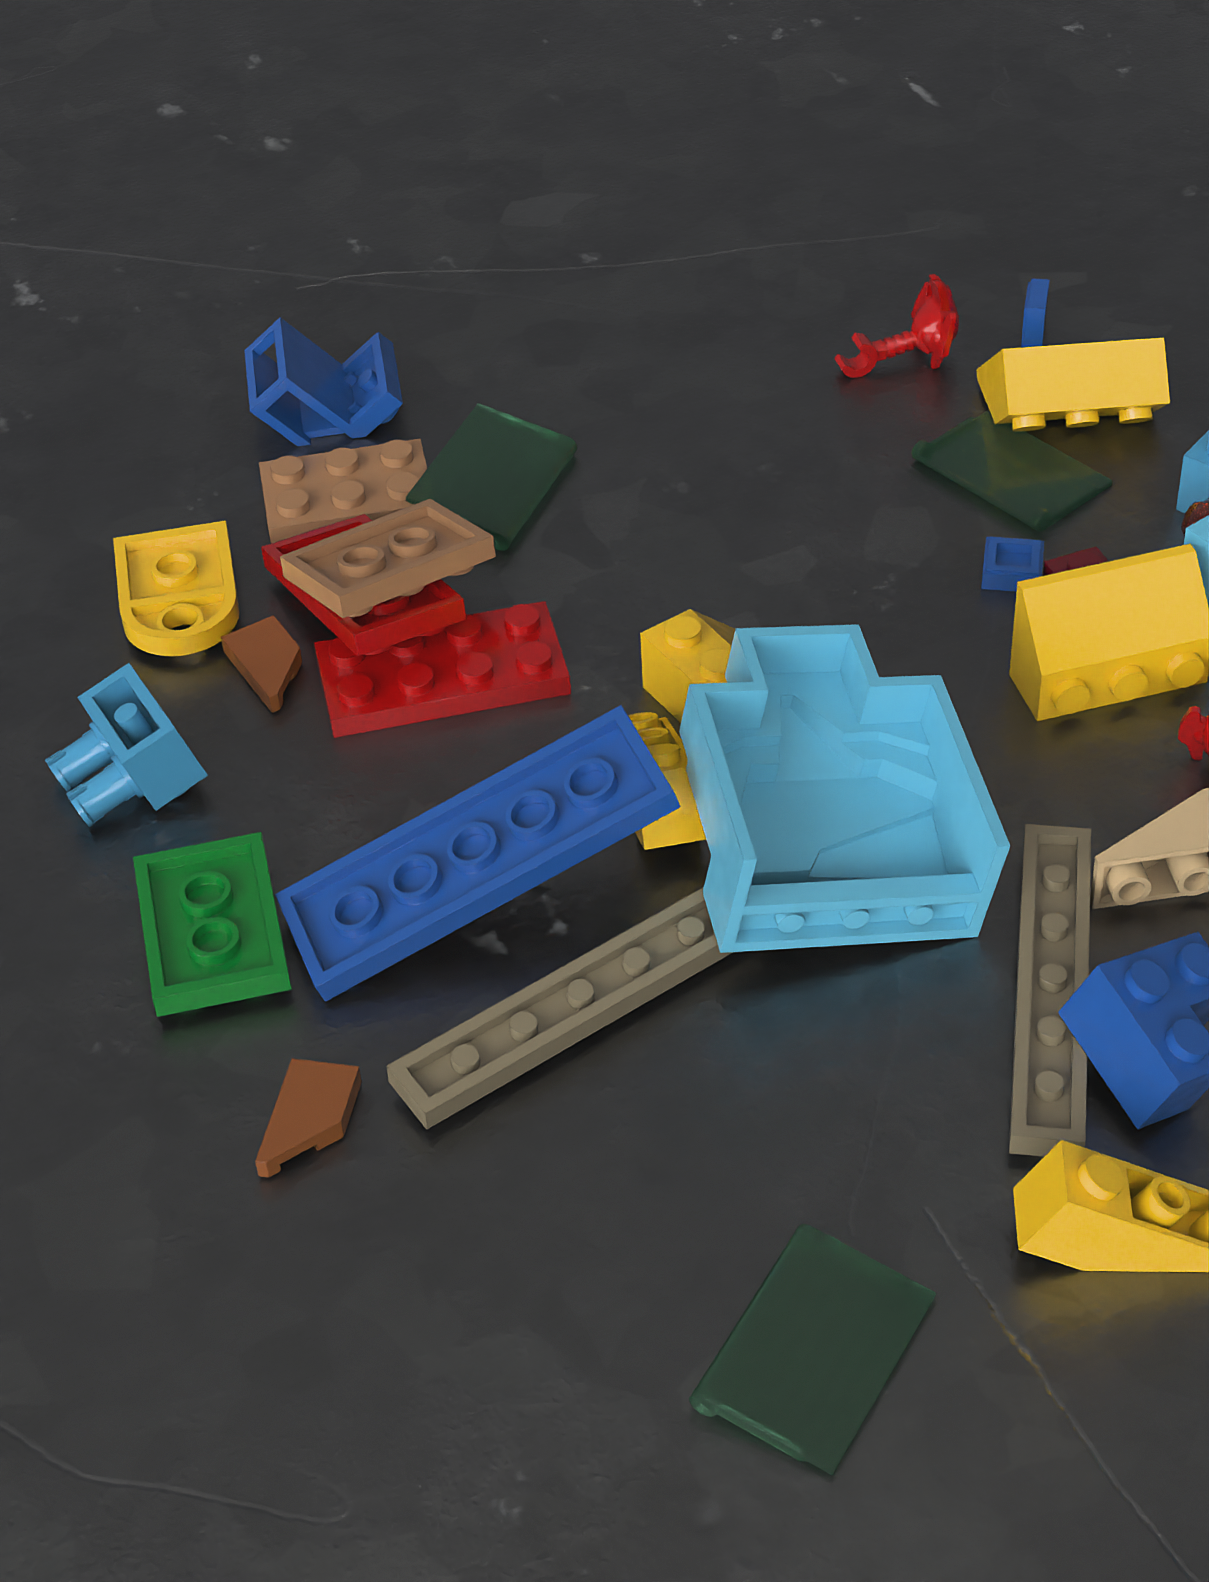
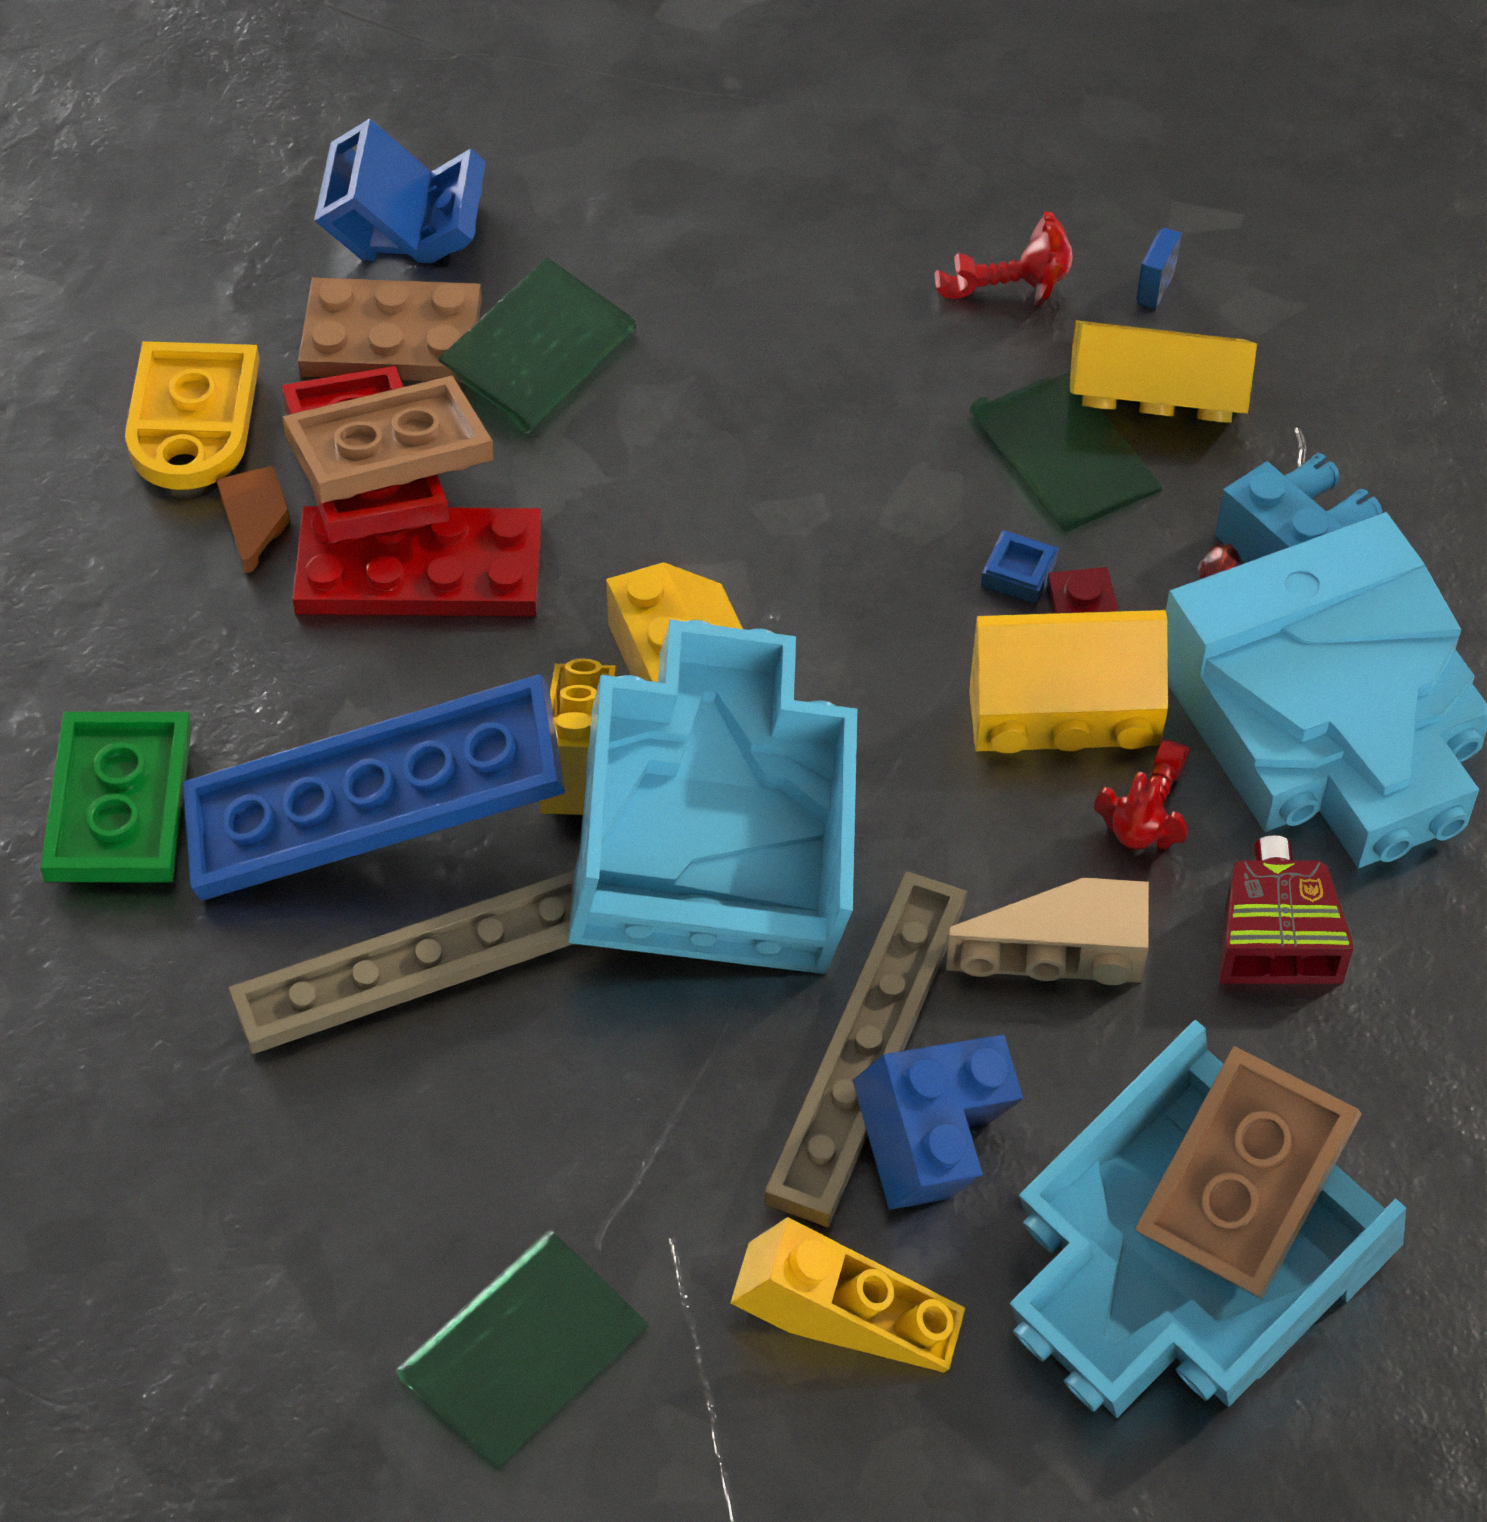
camera: 10 degrees right, 10 degrees up
dark azure brick [45,663,208,827] -> none
dark orange tile [255,1058,362,1178] -> none

